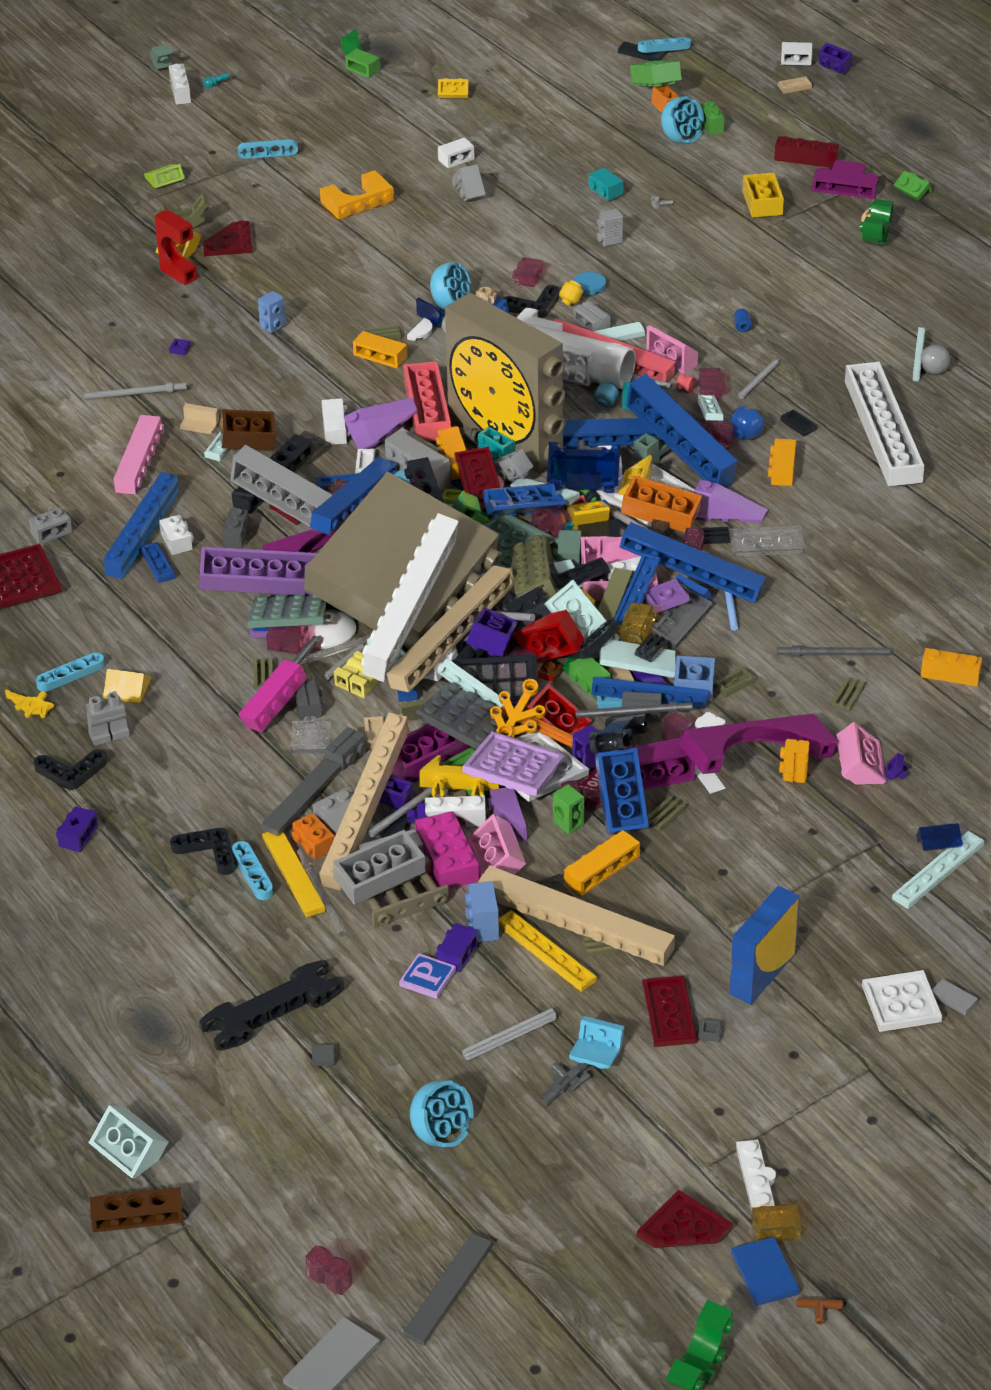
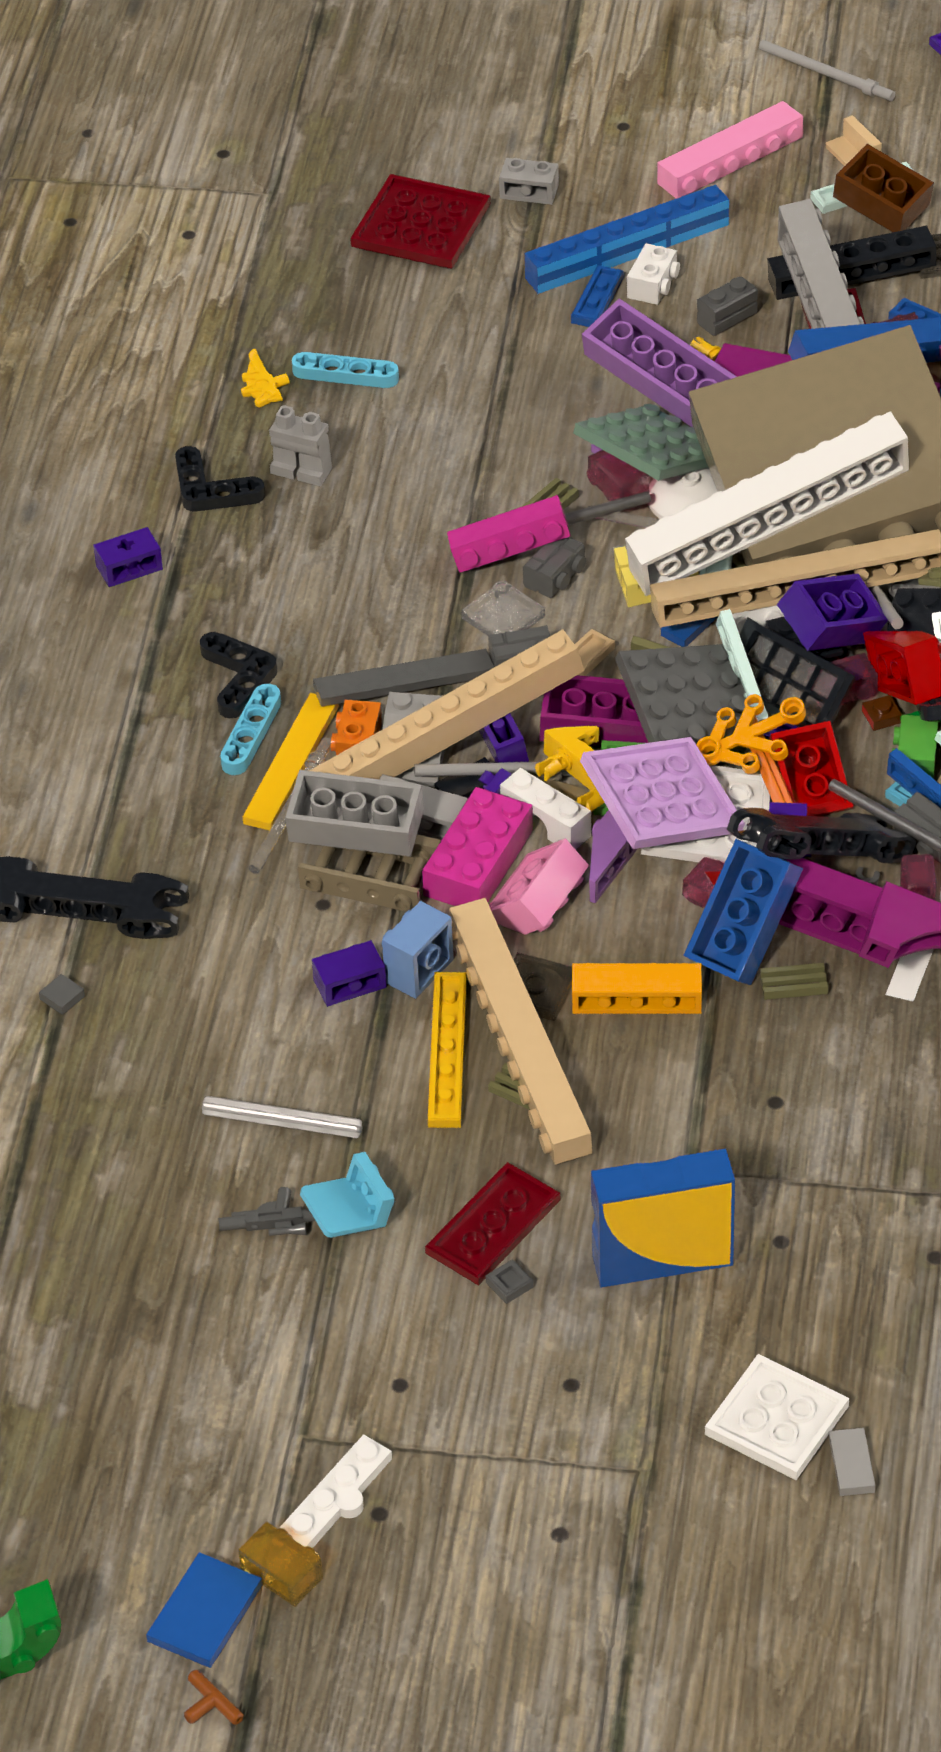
camera: 45 degrees right, 5 degrees up
yellow slope [103,669,151,703] -> none
tile [399,953,456,999] -> none
medium azure cylinder [410,1080,474,1147] -> none
bright green brick [553,784,584,834] -> none
dark red plate [636,1189,733,1248] -> none

